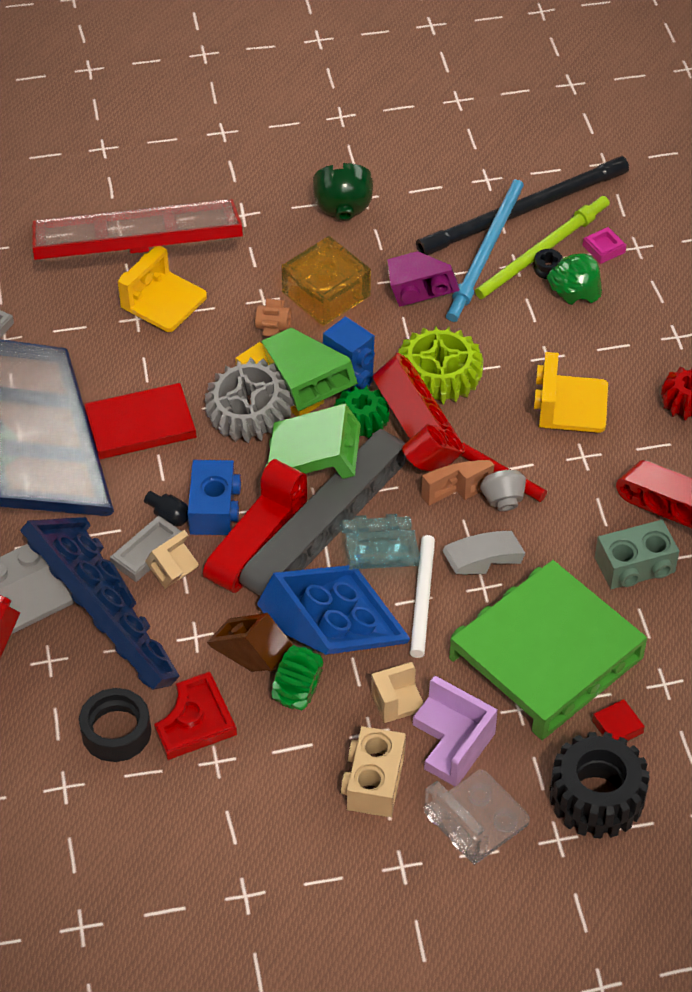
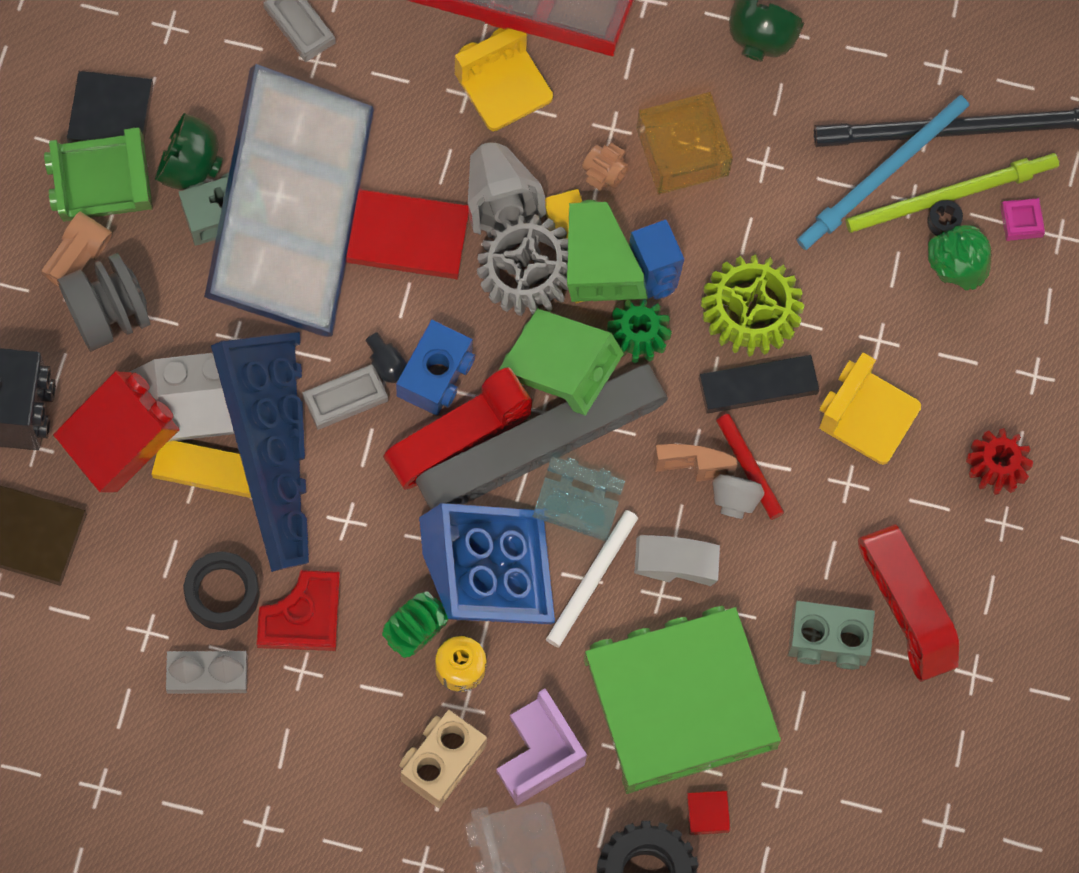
camera: 20 degrees right, 20 degrees up
tan panel [145,530,199,589] -> none
reddish brown slope [207,613,293,672] -> none
tan panel [371,662,424,723] -> none
red beam [373,353,465,472] -> none
magenta slope [388,251,460,307] -> none
none -> yellow tile [151,441,252,498]
none -> light grey tile [166,651,247,694]
none -> yellow head [435,636,487,692]
none -> light grey cone [468,142,546,239]
none -> black tile [699,355,819,414]

